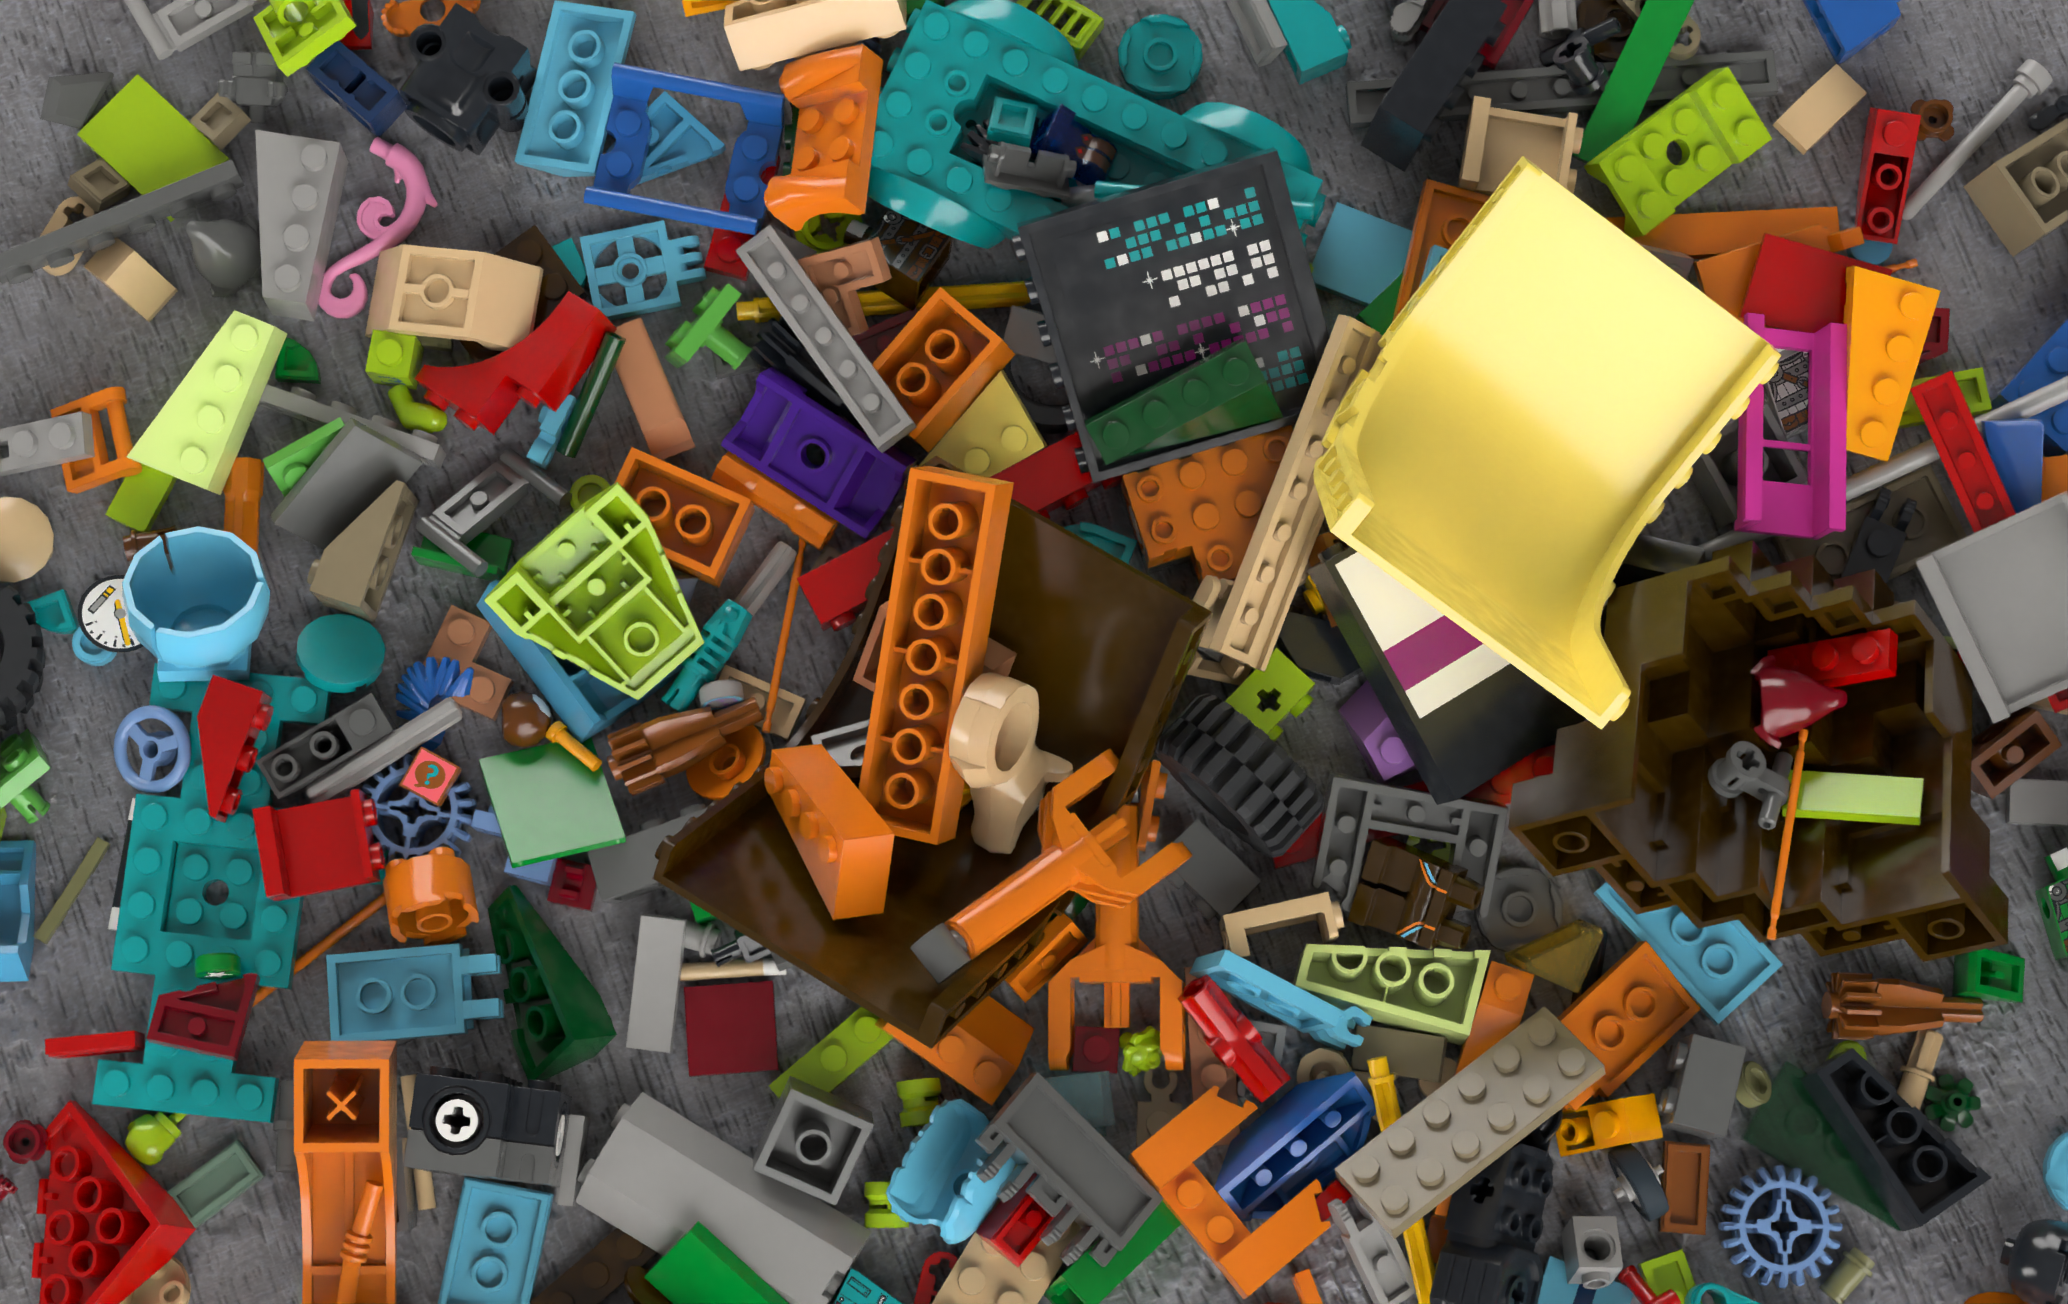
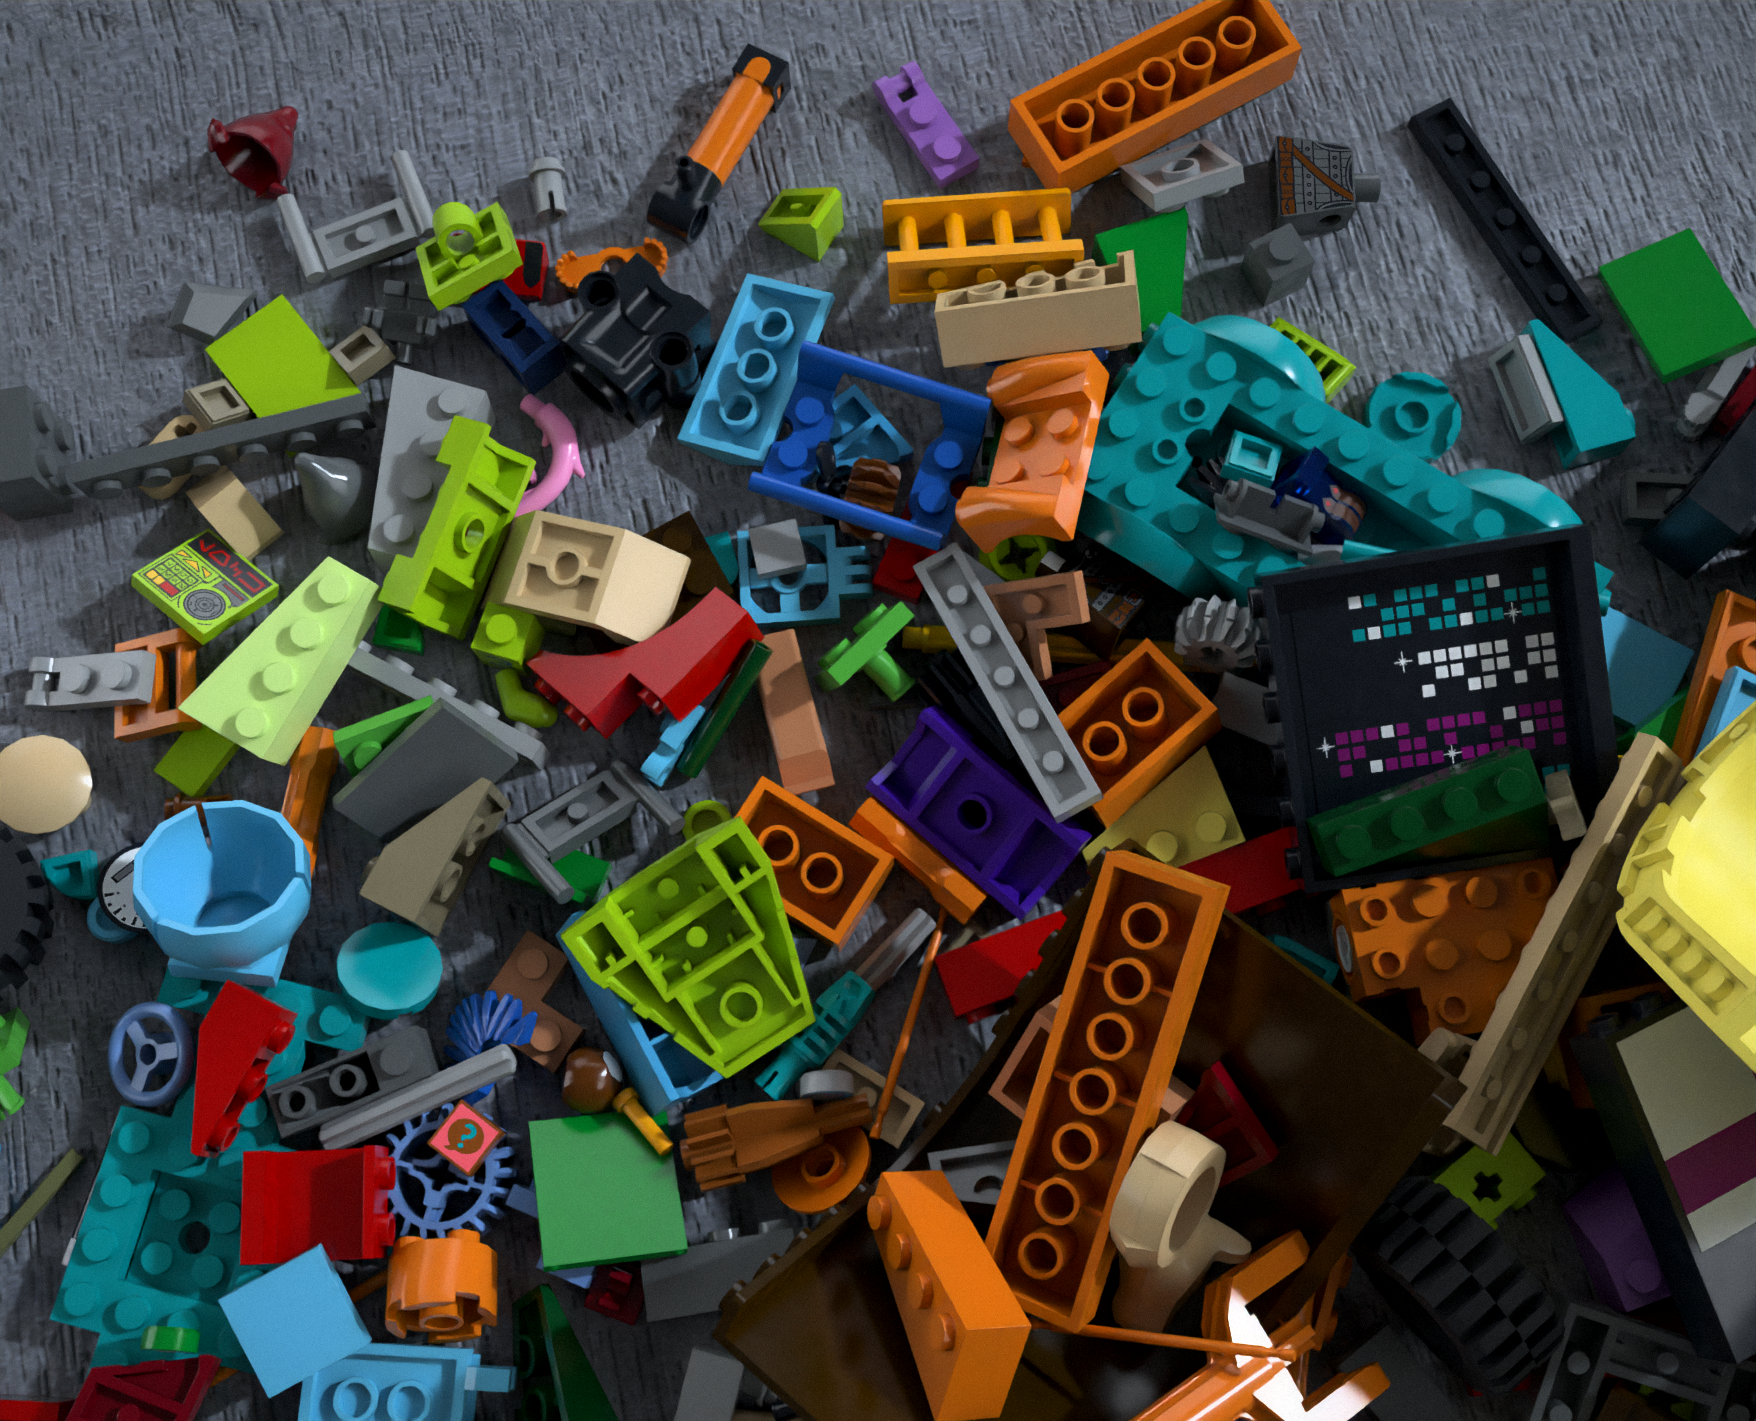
camera: 10 degrees right, 5 degrees down
none -> tile [131,528,279,645]
none -> medium azure tile [218,1243,372,1398]
none -> lime piece [377,415,537,641]
none -> light grey tile [748,518,807,580]
none -> black piece [816,440,847,530]
none -> reddish brown gear [839,457,901,542]
none -> orange piece [1027,1317,1296,1362]
none -> light grey gear [1174,595,1262,677]
none -> dark red wing [1176,1060,1280,1188]
none -> dark tan plate [1545,769,1587,841]

